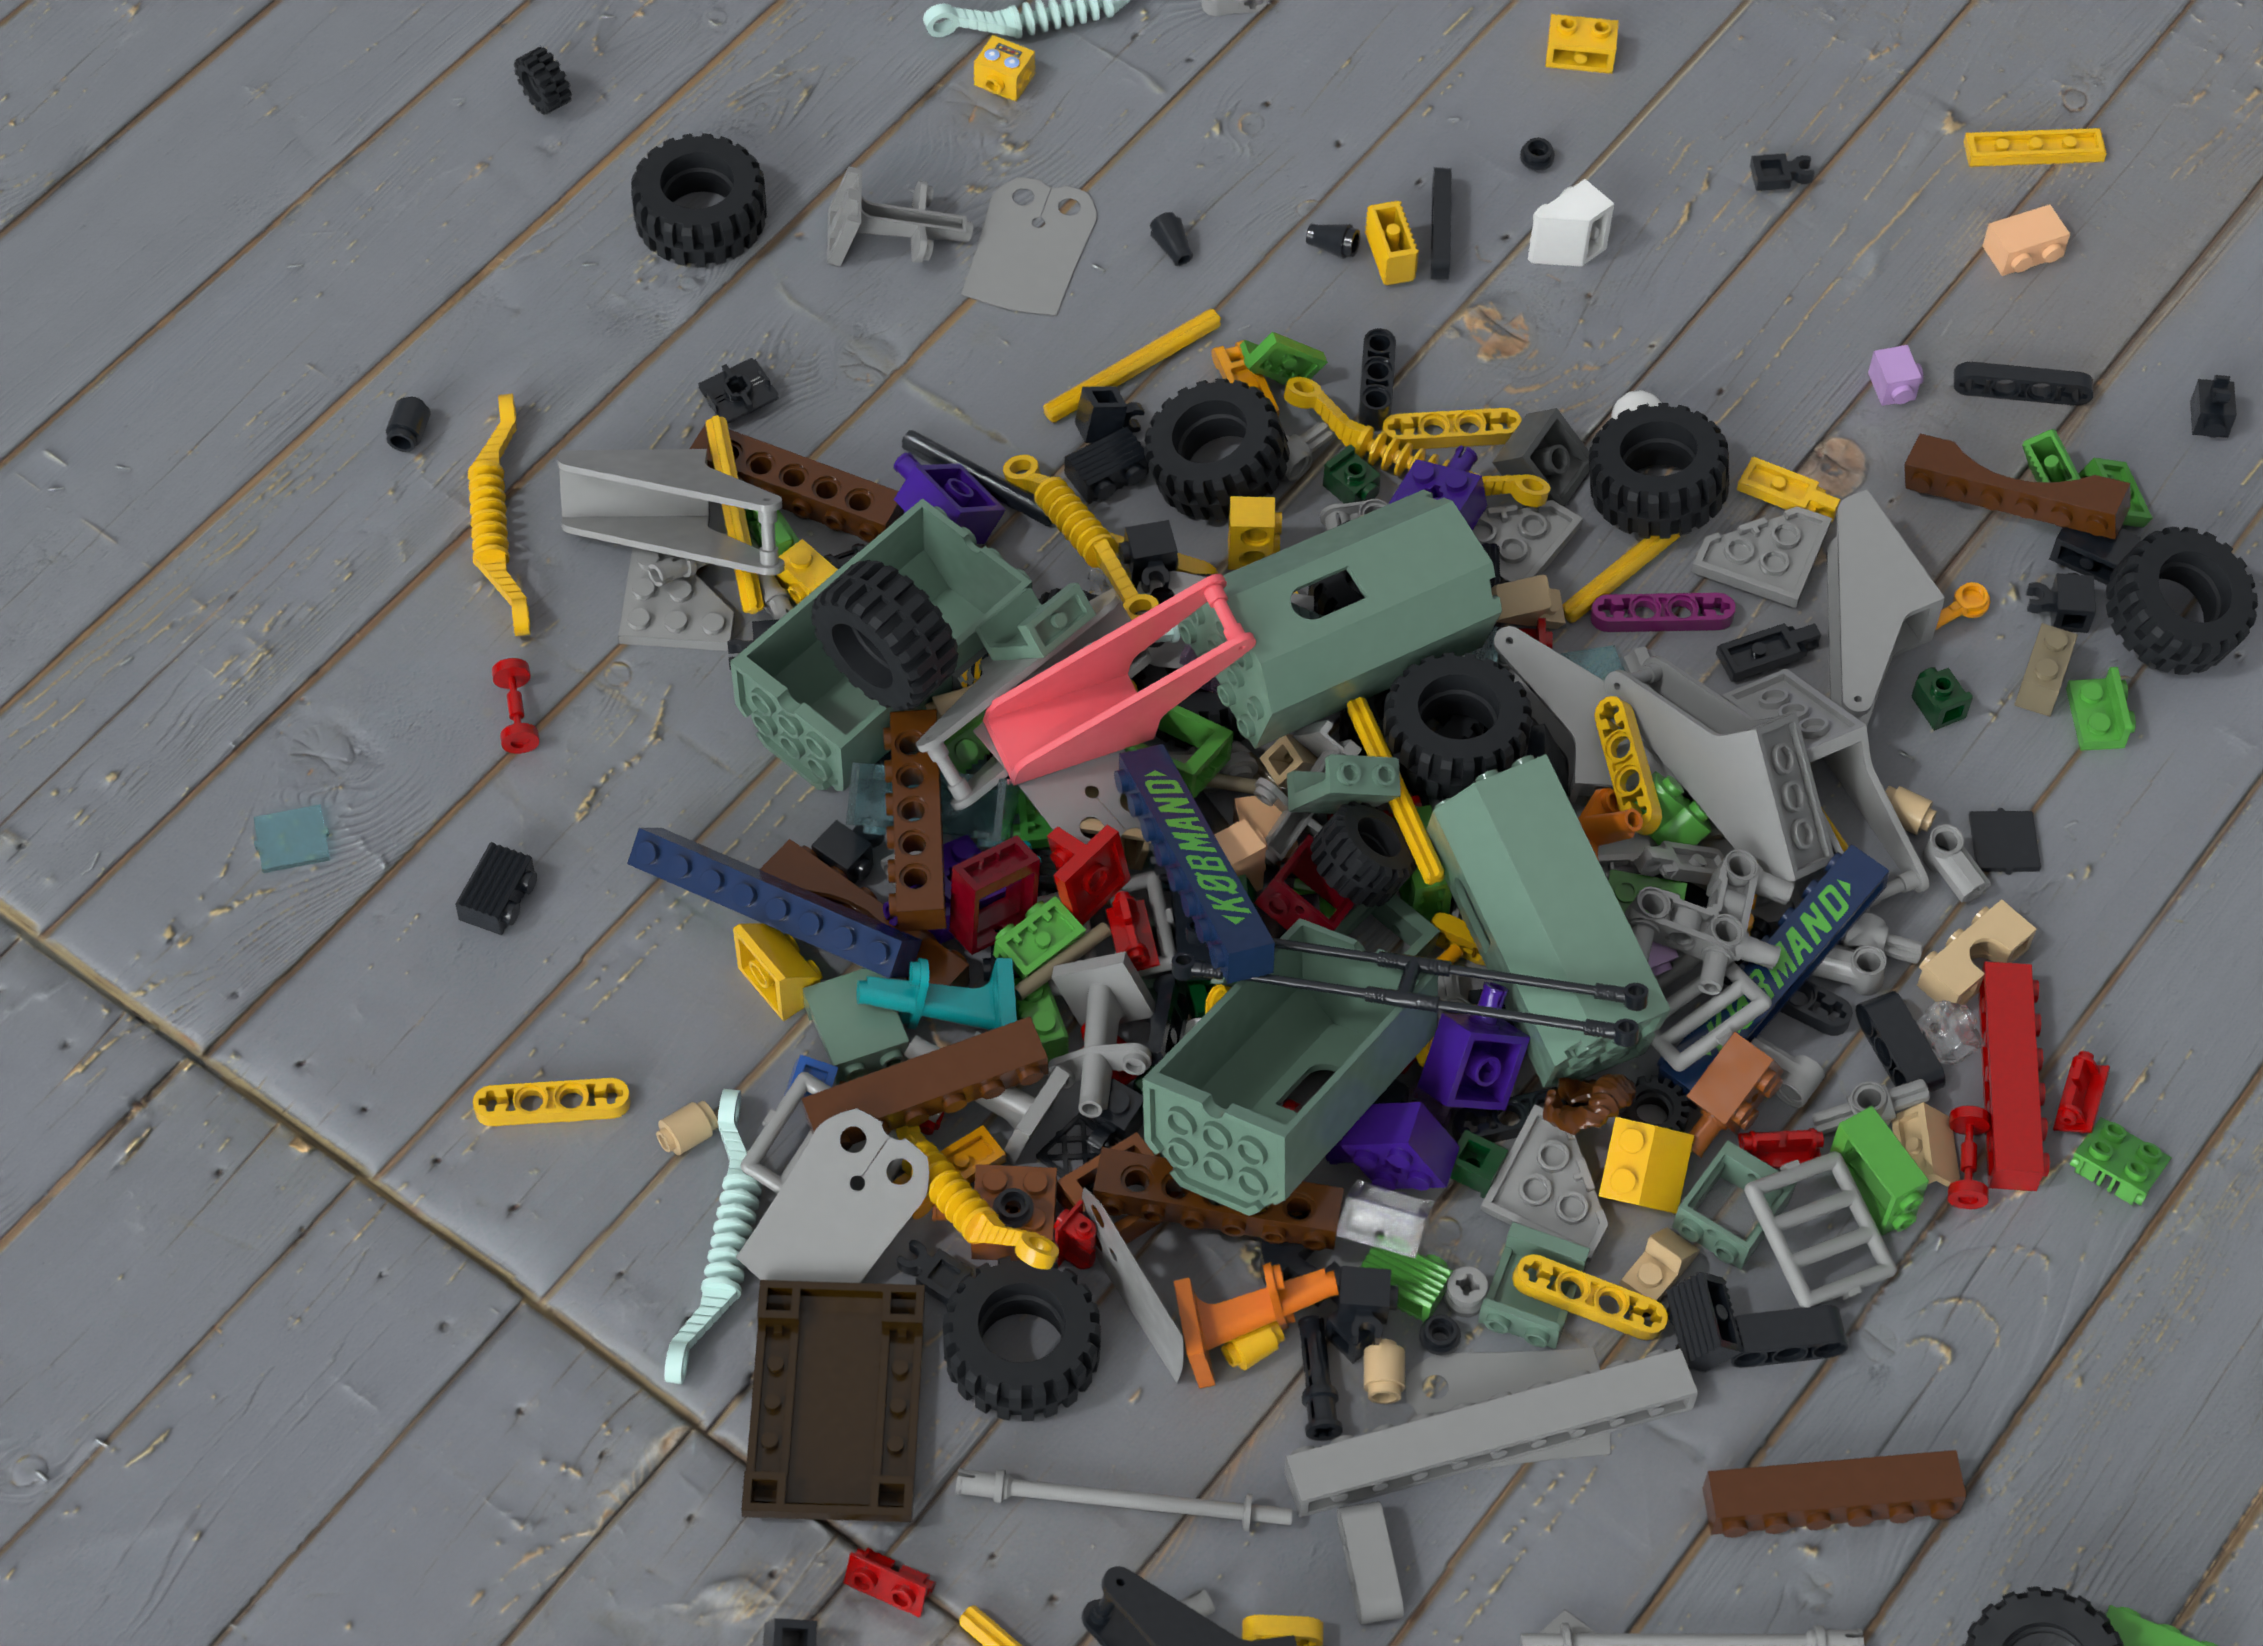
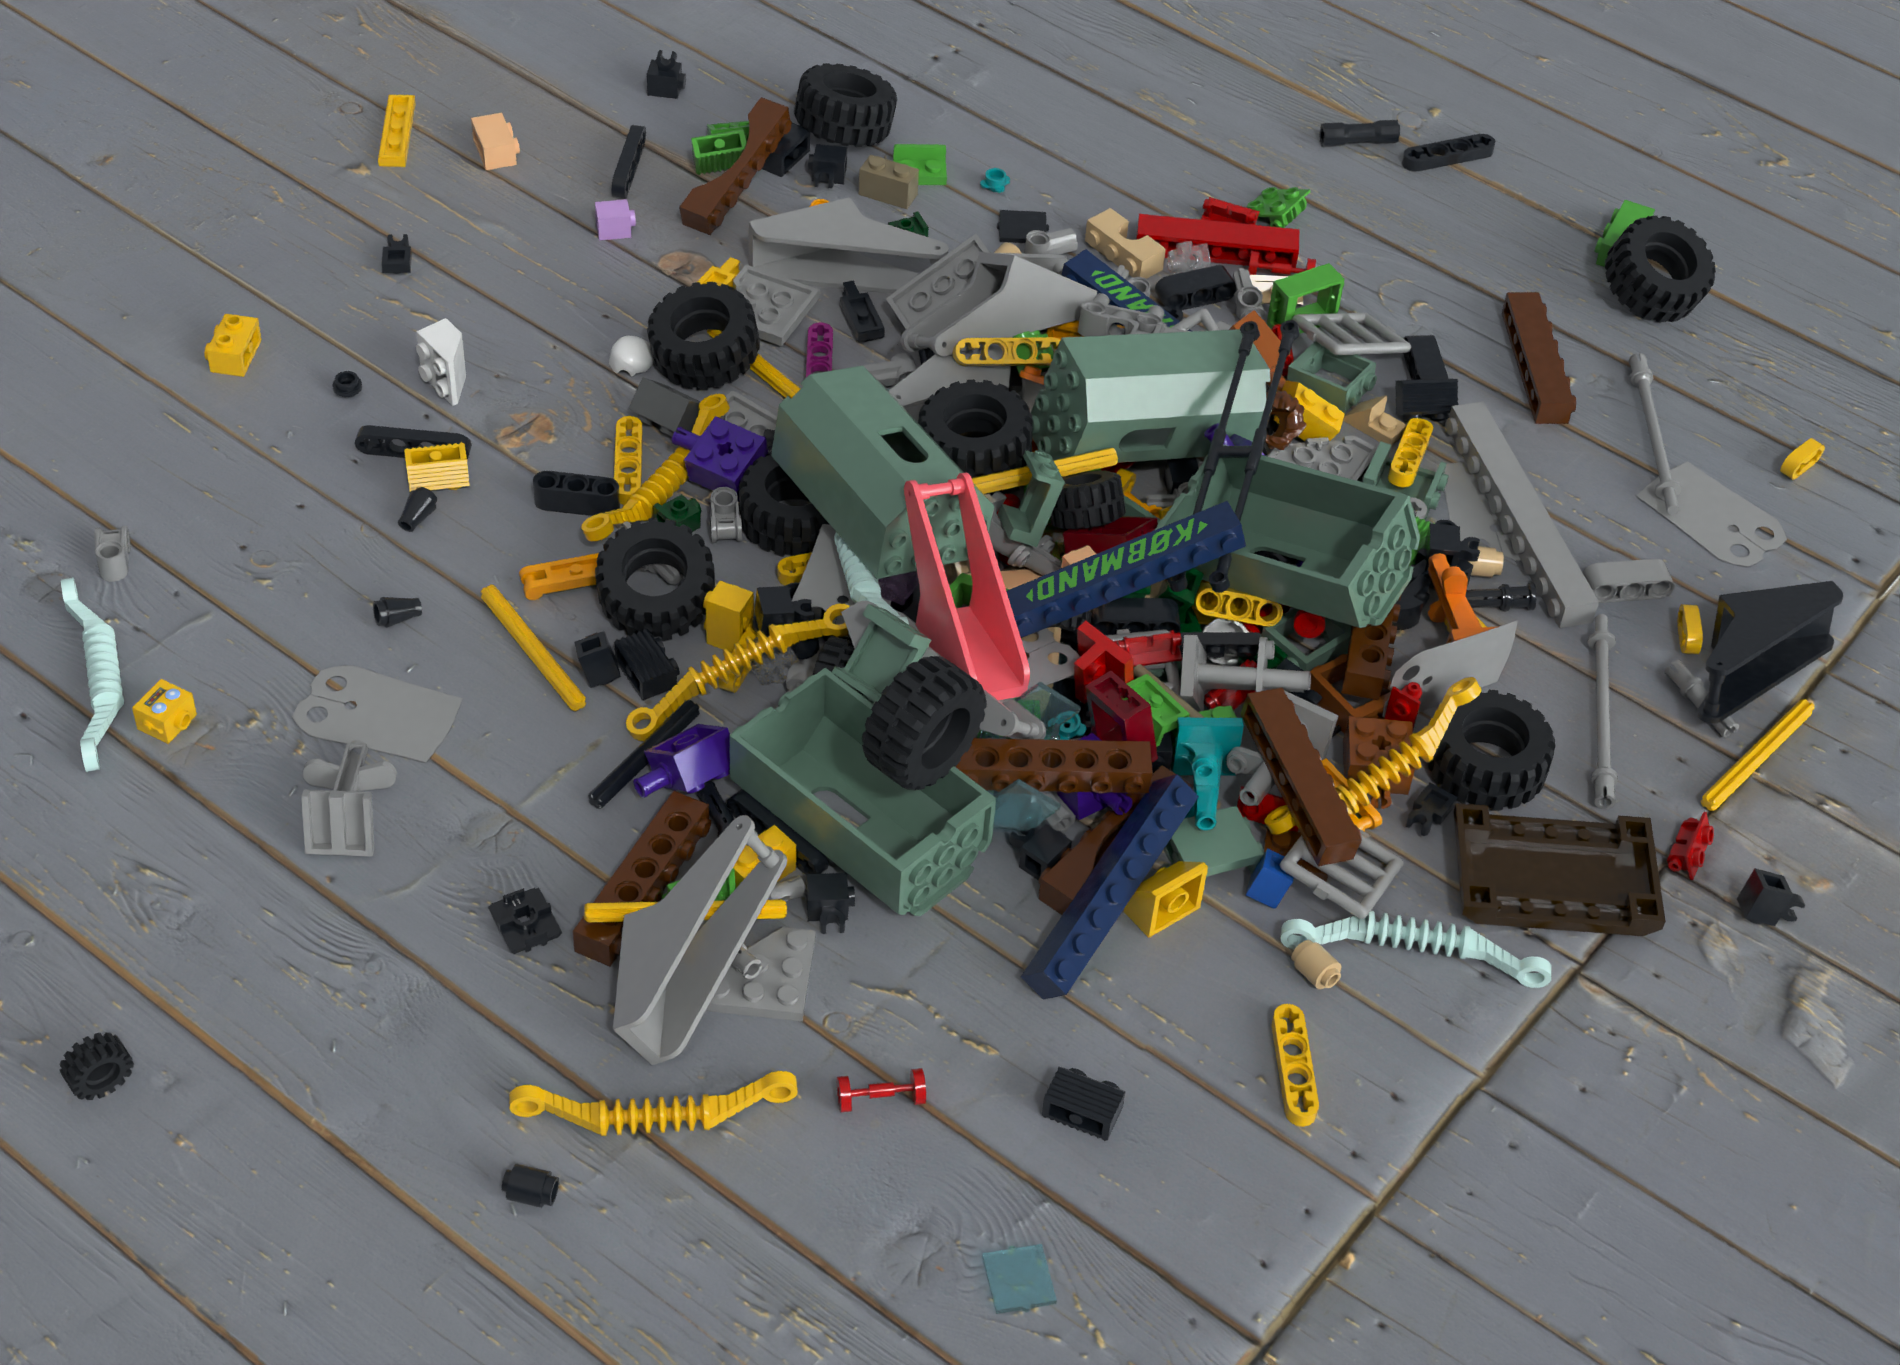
camera: 90 degrees left, 10 degrees down
black tyre [631,133,767,267] -> none
light grey piece [736,1108,929,1283] -> none
black plate [993,1188,1034,1229] -> none
yellow brick [1228,496,1282,570] -> none
bright green bracket [1240,331,1328,385] -> none
none -> yellow brick [703,581,754,653]
none -> teal plate [980,168,1010,193]

